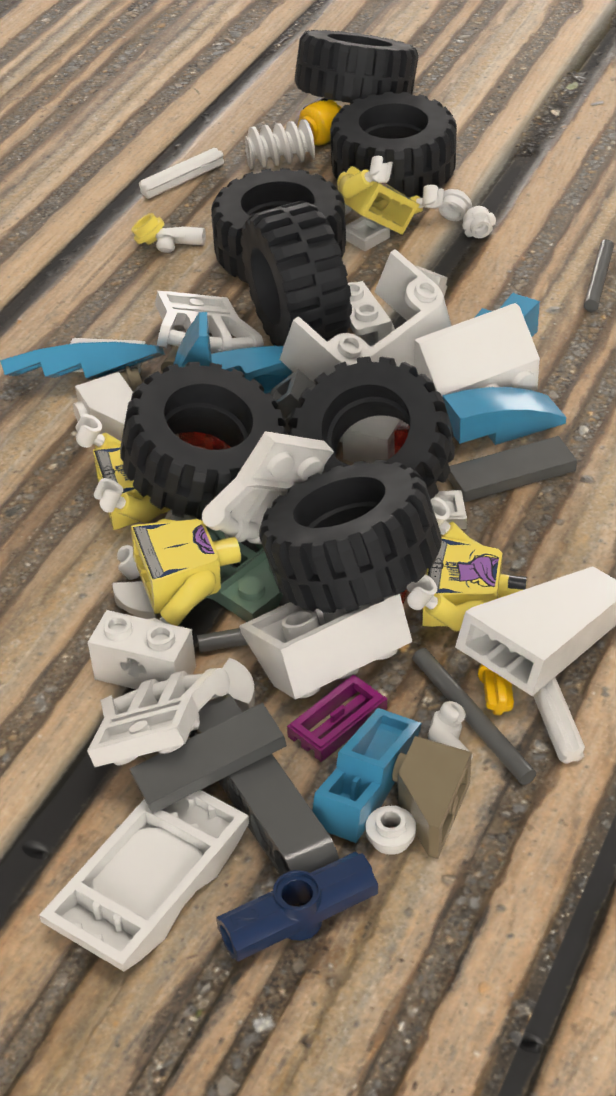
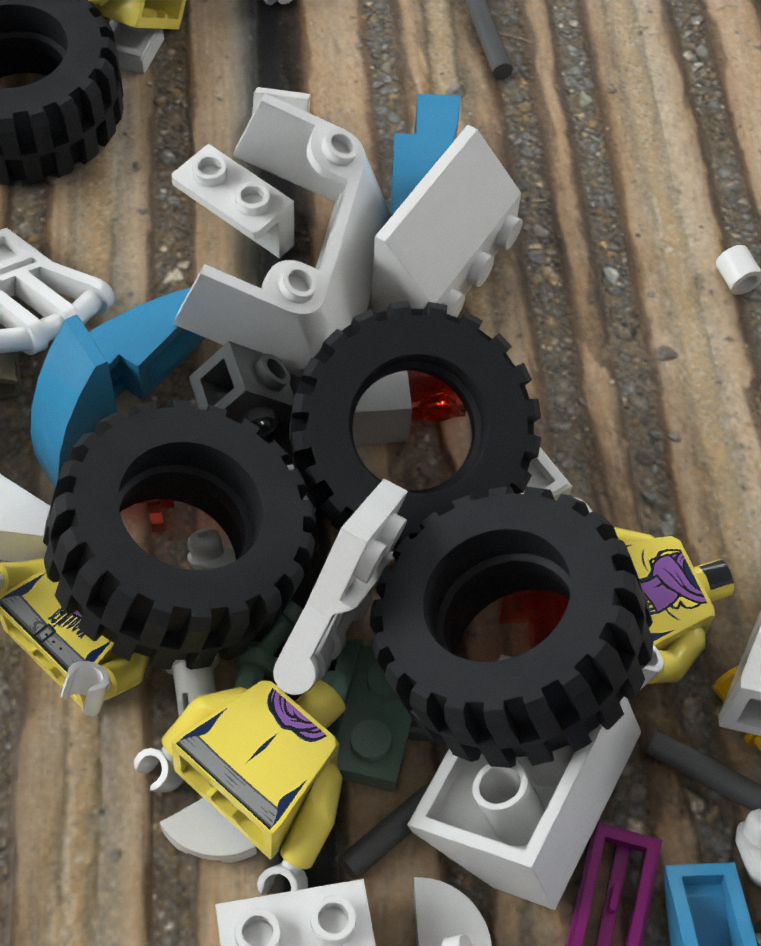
camera: 35 degrees left, 15 degrees up
black tyre [241,201,352,346] -> none
dark azure slope [443,387,567,445] -> none
dark grey tile [448,436,577,502] -> none

